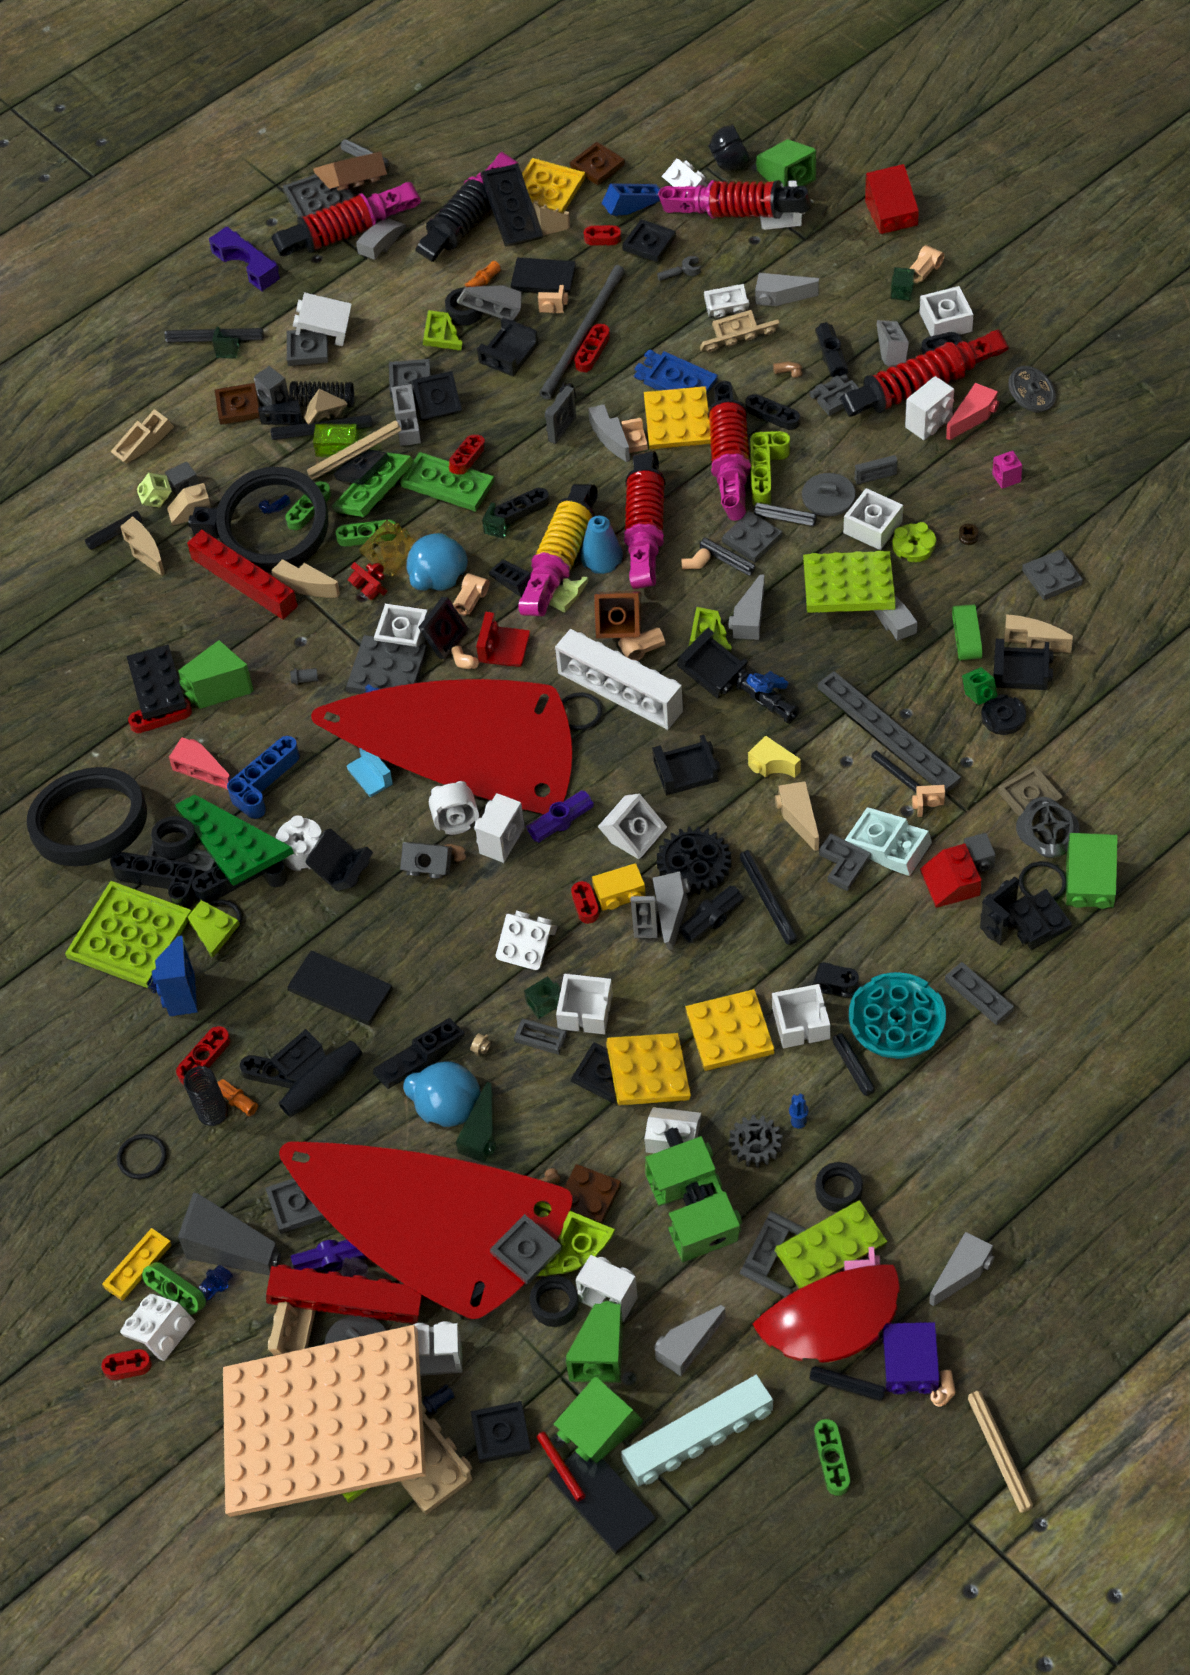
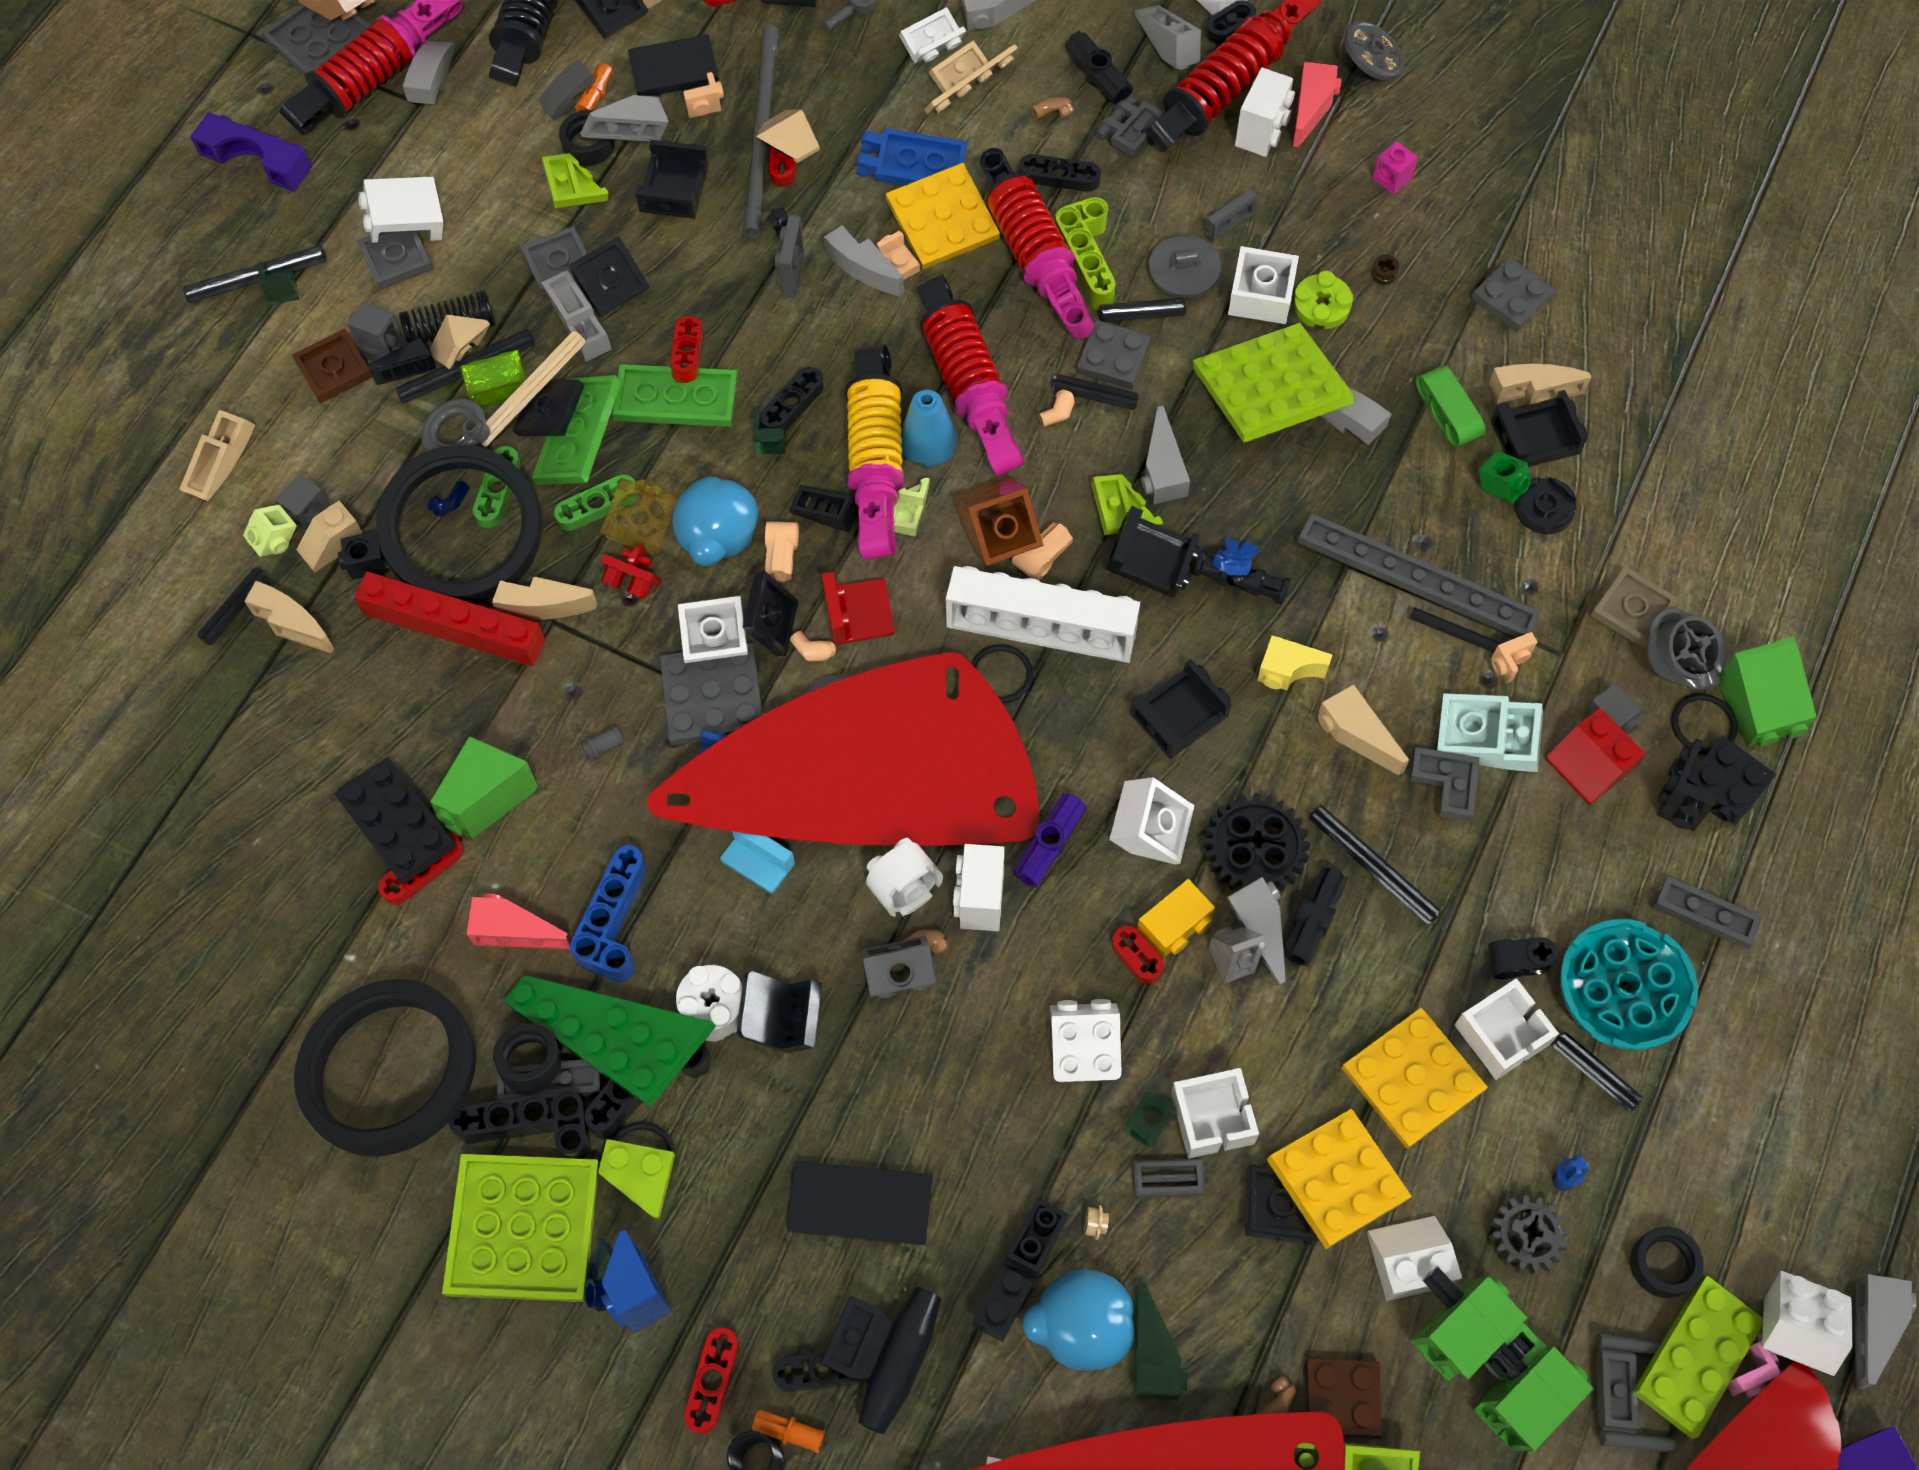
camera: 25 degrees left, 10 degrees up
none -> dark grey piece [421,398,490,451]
none -> dark grey slope [539,59,595,120]
none -> tan slope [756,109,820,163]
none -> white brick [1762,1270,1852,1376]

